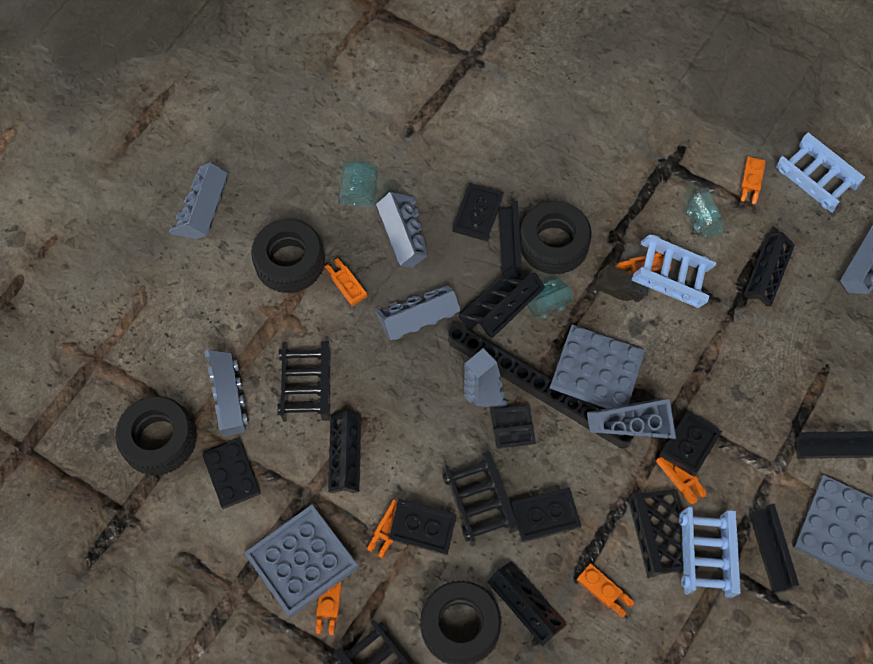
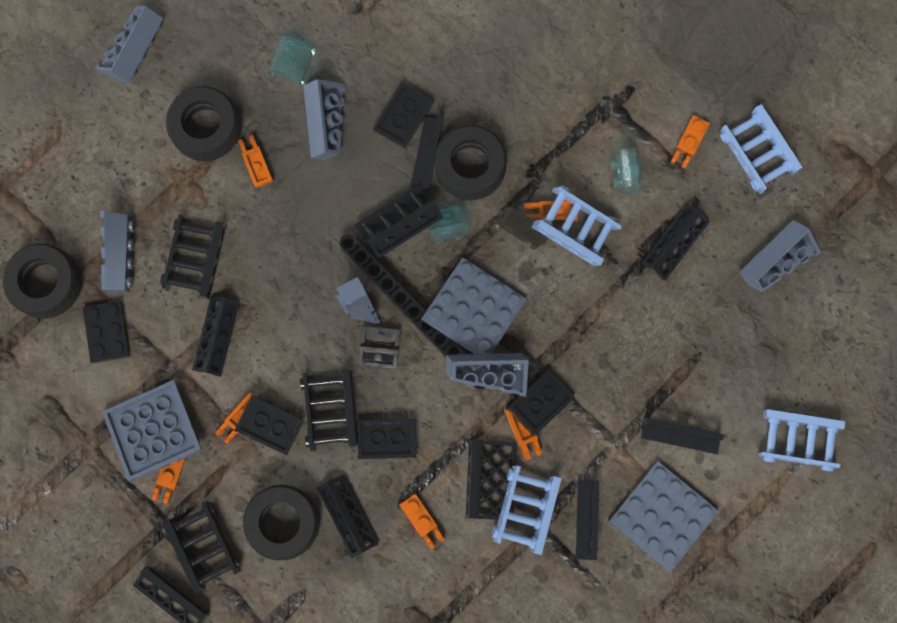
camera: 15 degrees right, 15 degrees up
sand blue wedge [374,286,460,340] -> none

